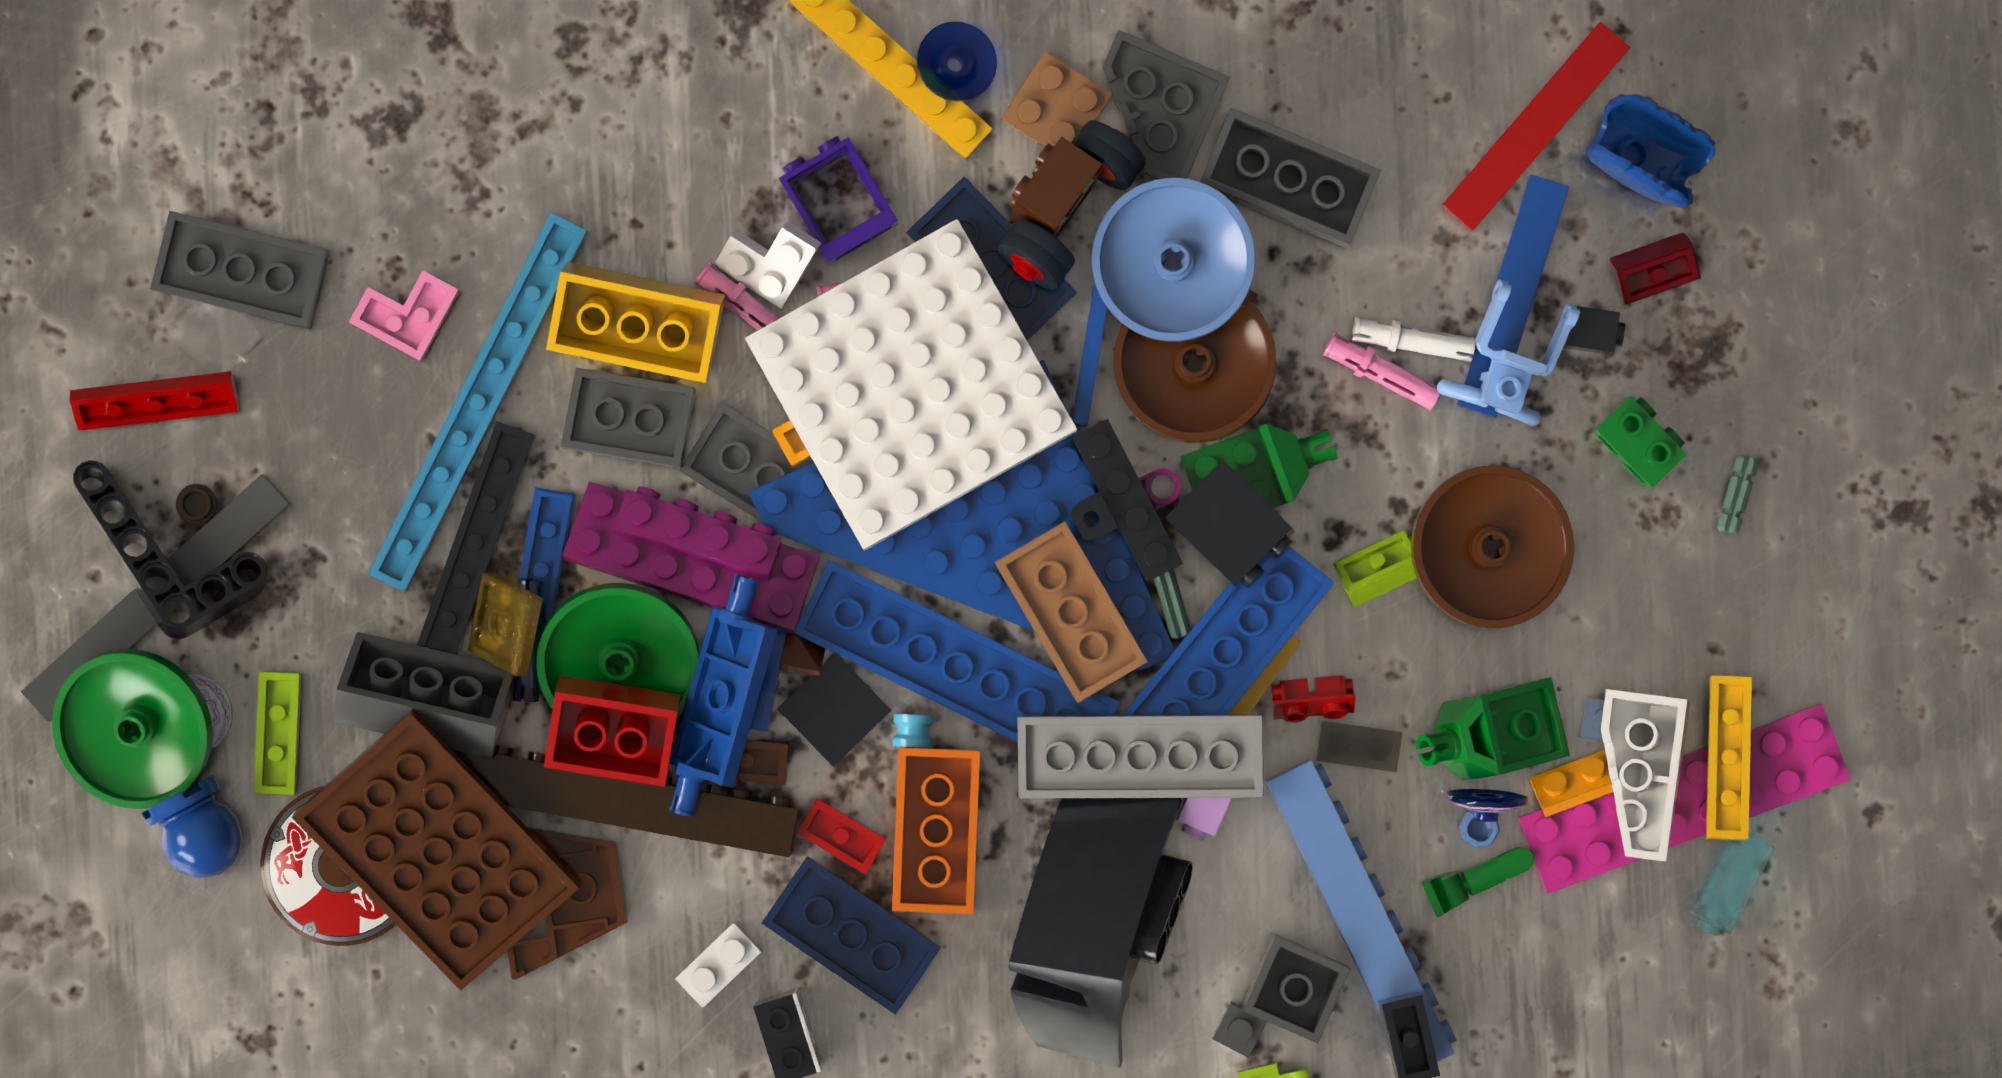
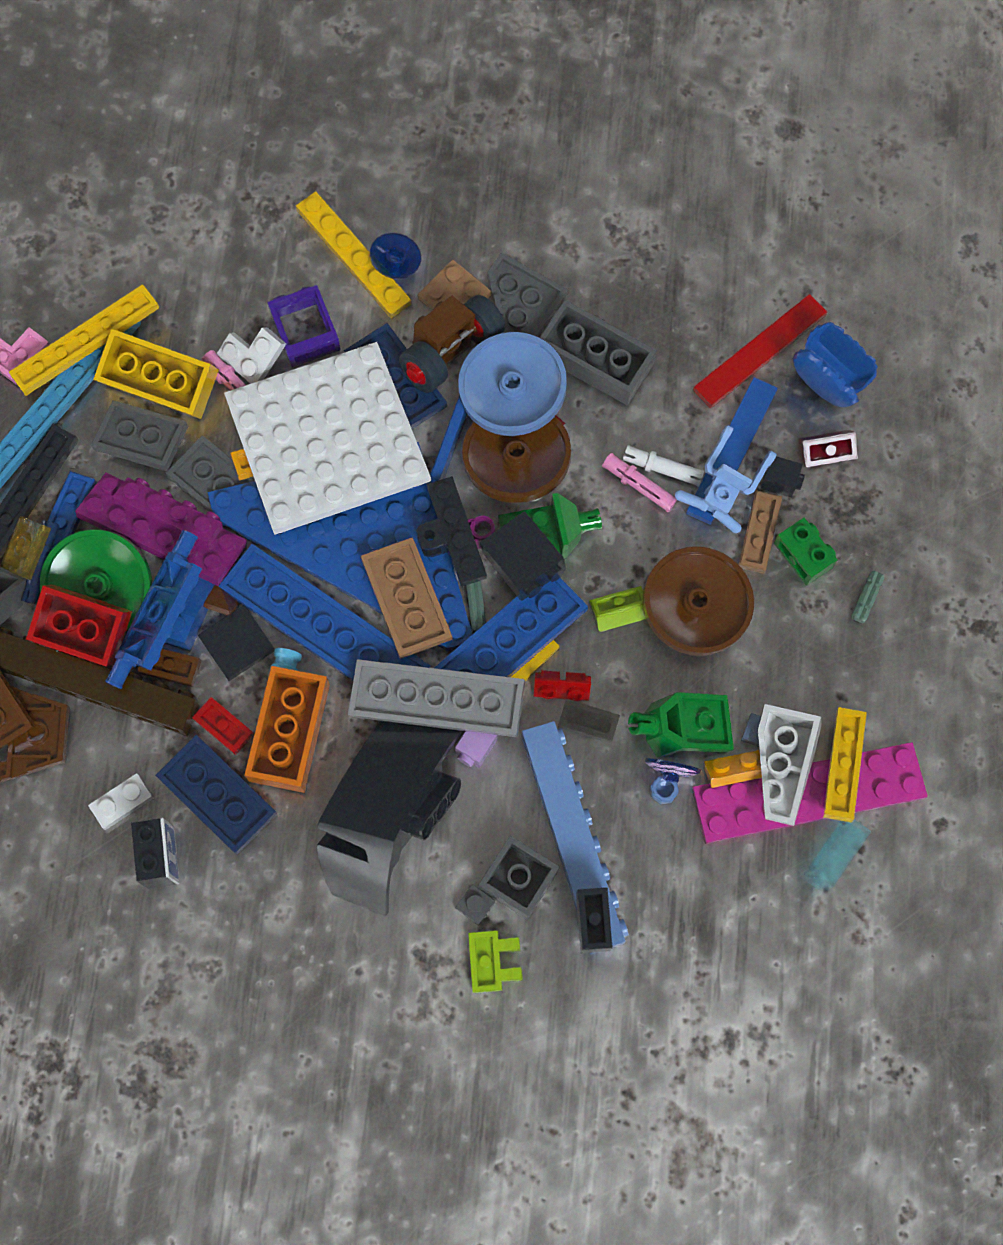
camera: 15 degrees right, 15 degrees down
green piece [1422,847,1534,918] -> none
none -> yellow plate [9,284,159,396]
none -> medium nougat tile [738,490,782,574]

